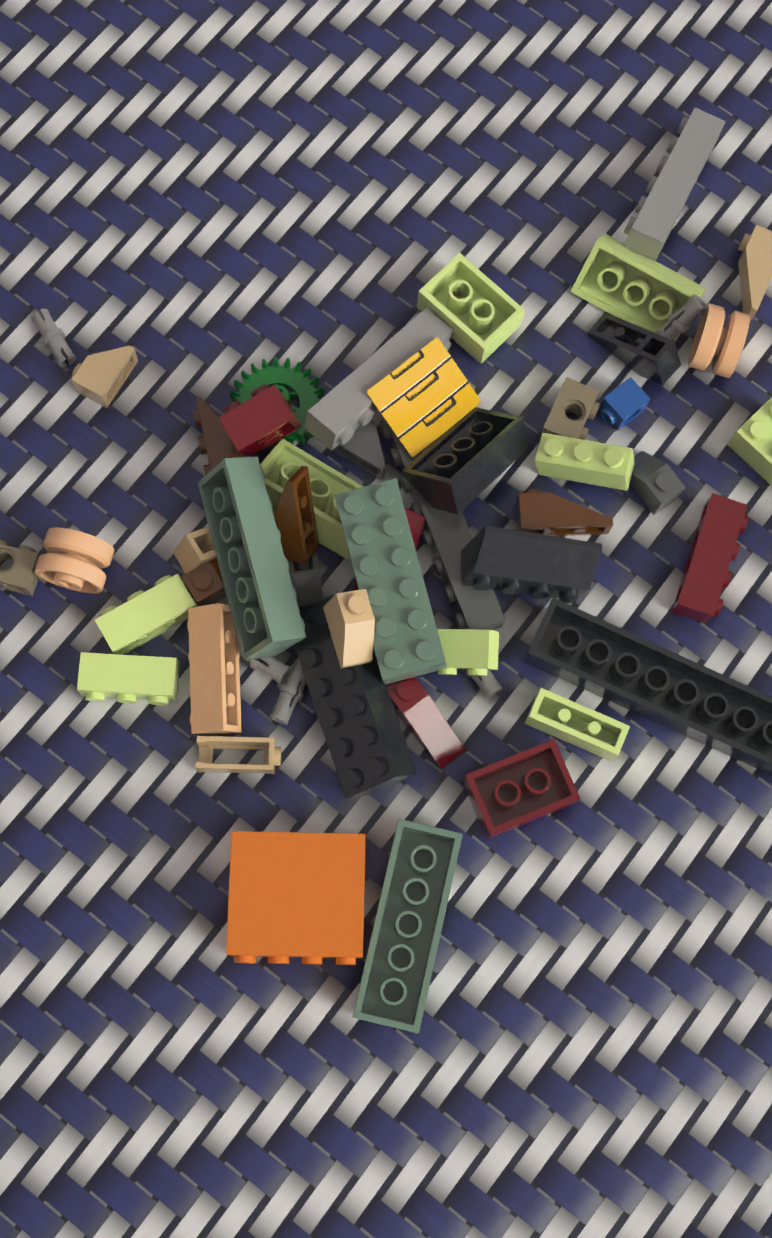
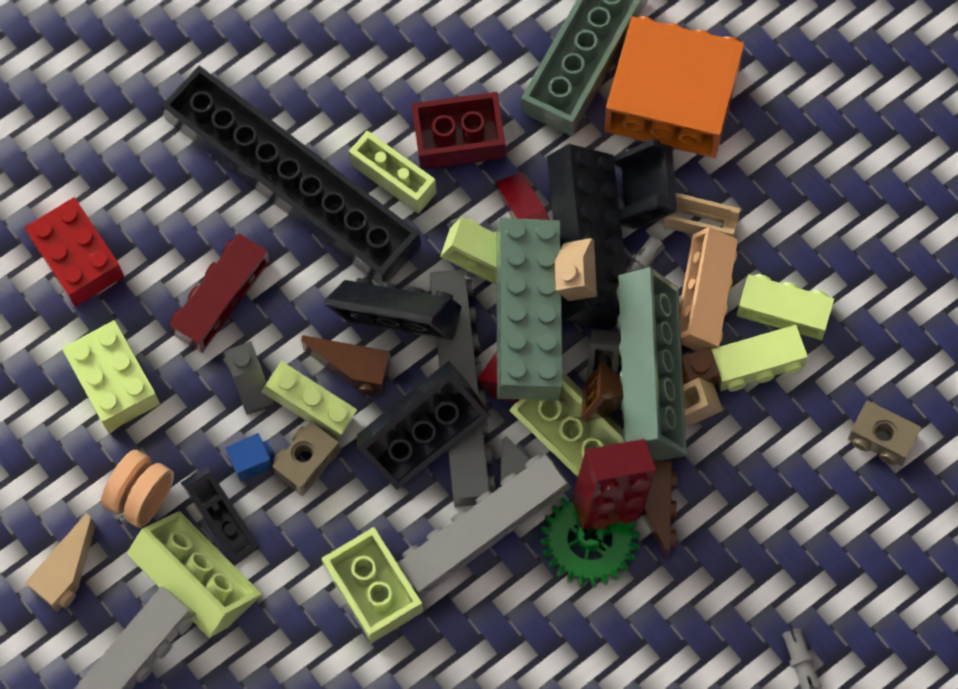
camera: 155 degrees left, 5 degrees down
light nougat wheel [34,527,115,594] -> none
tan slope [71,346,138,408] -> none
yellow sticker [367,337,481,457] -> none
light grey pin [655,294,707,340] -> none
none -> black panel [614,139,677,230]

